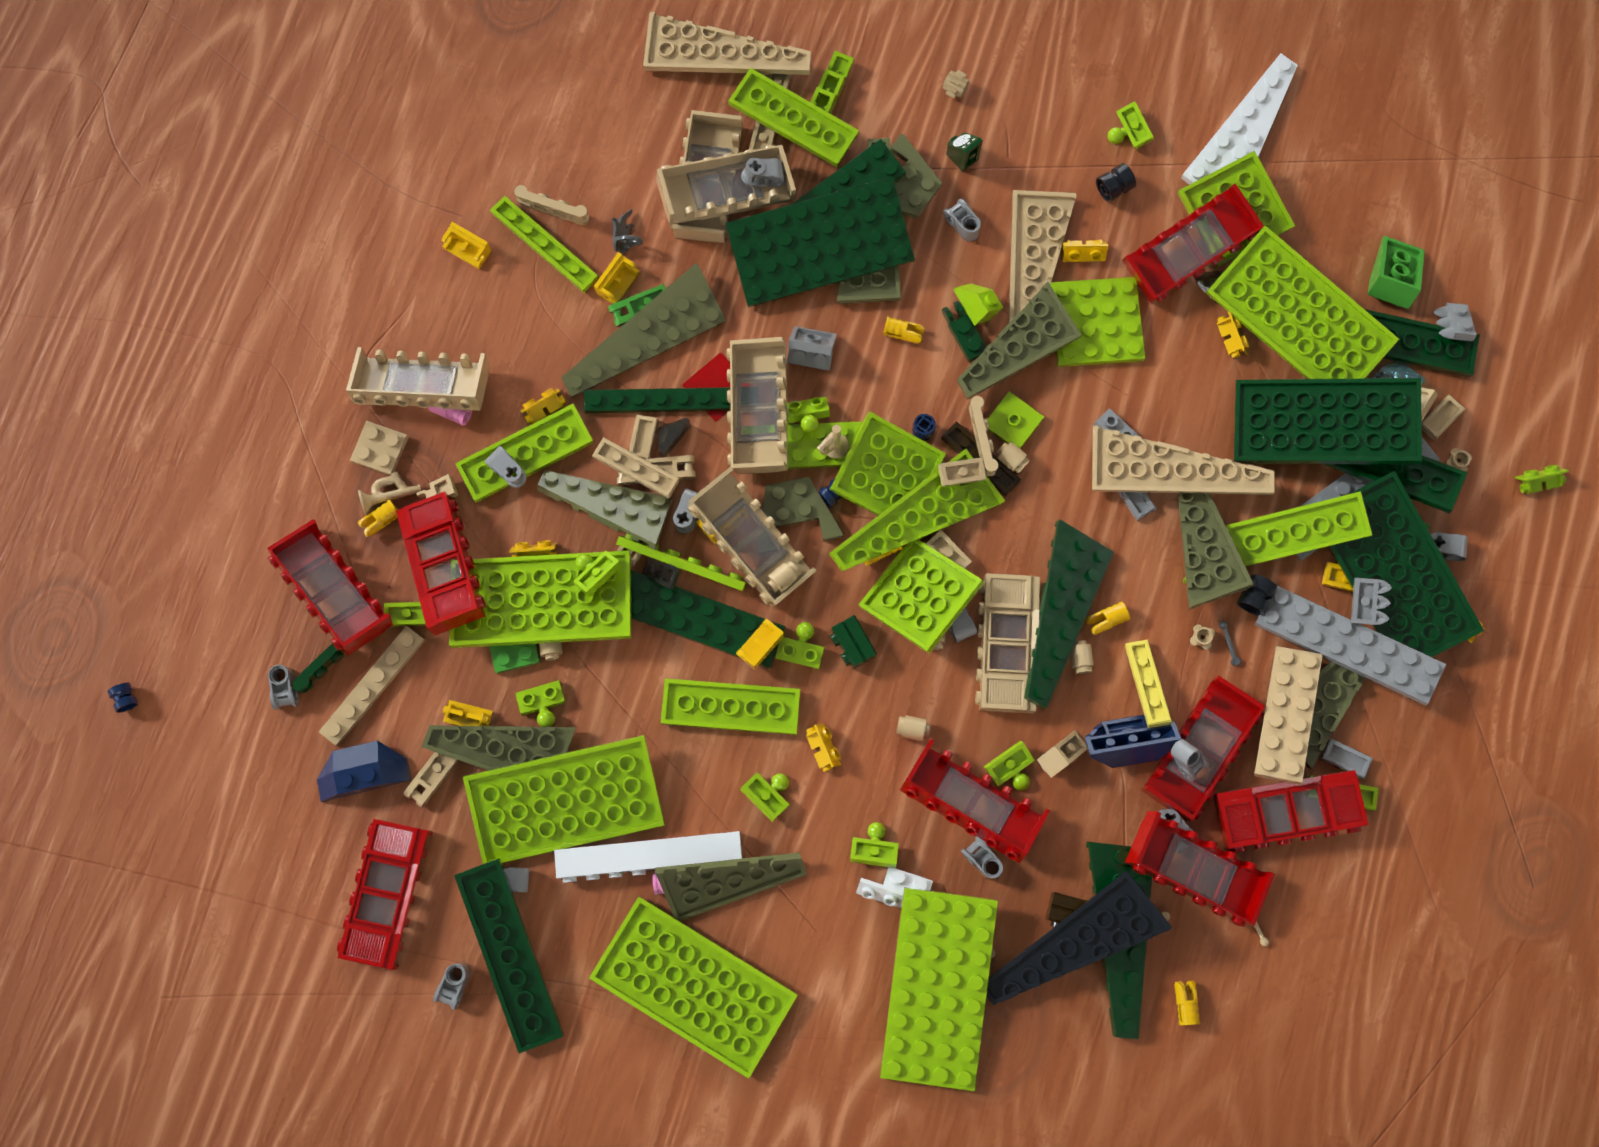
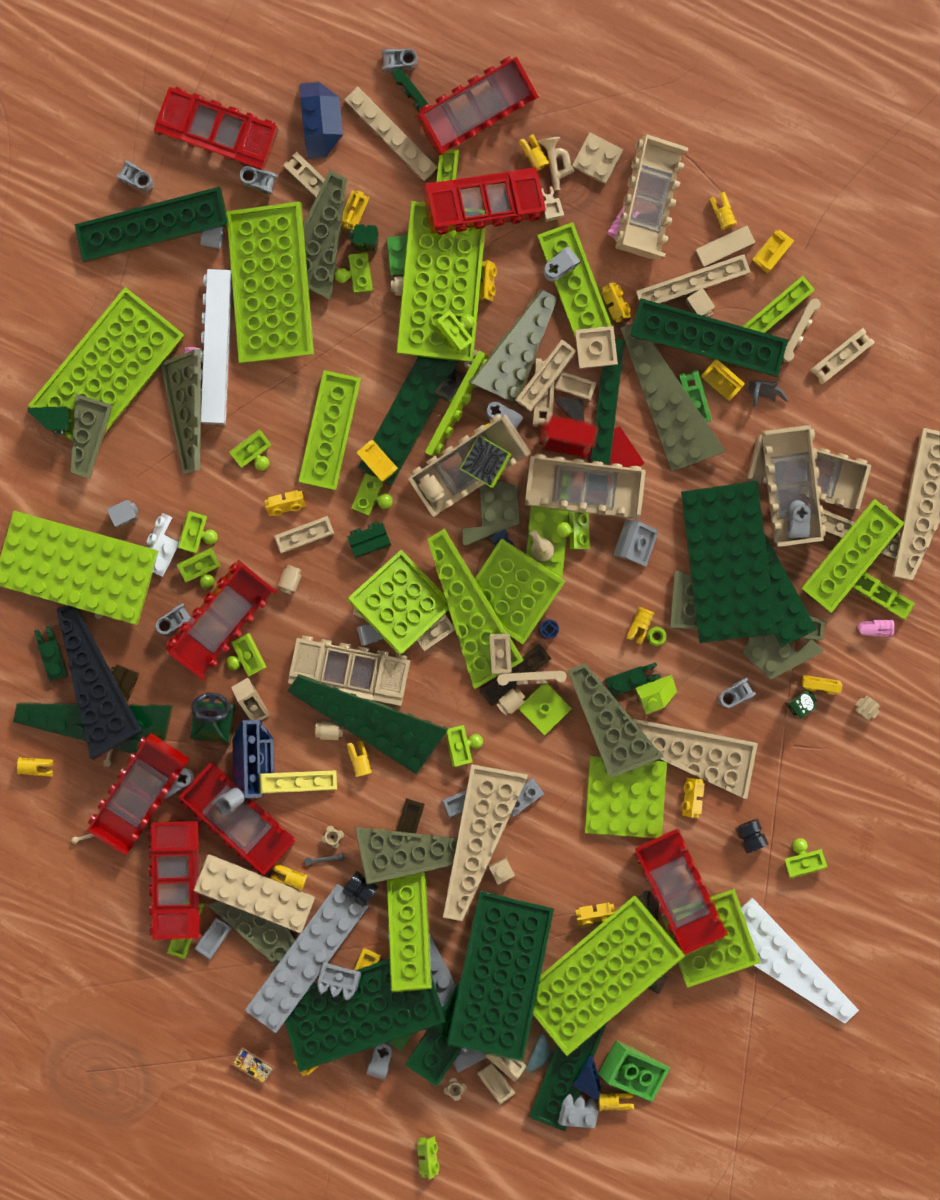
camera: 90 degrees right, 10 degrees up
none -> dark green slope [28,406,70,435]
none -> dark green hinge [34,625,69,682]
none -> olive wing [71,394,113,479]
none -> light grey brick [107,500,139,528]
none -> lime plate [177,548,220,589]
none -> piece [190,693,235,743]
none -> tile [232,1047,274,1084]
none -> light grey piece [240,166,278,194]
none -> yellow hinge [270,864,308,891]
none -> tan tile [274,516,334,554]
none -> dark green brick [350,224,379,252]
none -> dark brown tile [397,798,425,834]
none -> lime plate [445,725,483,767]
none -> tile [460,435,512,488]
none -> tan brick [489,857,515,884]
none -> red window [539,416,597,458]
none -> dark blue slope [573,1055,601,1099]
none -> tan plate [575,326,618,369]
none -> yellow hinge [598,1092,634,1111]
none -> dark green plate [630,298,788,377]
none -> tan plate [636,254,750,304]
none -> lime plate [647,627,666,646]
none -> tan brick [685,288,715,317]
none -> tan tile [695,226,755,267]
none -> yellow hinge [709,191,737,230]
none -> yellow plate [801,675,842,695]
none -> tan plate [810,328,875,385]
none -> bright pink hinge [857,620,894,637]

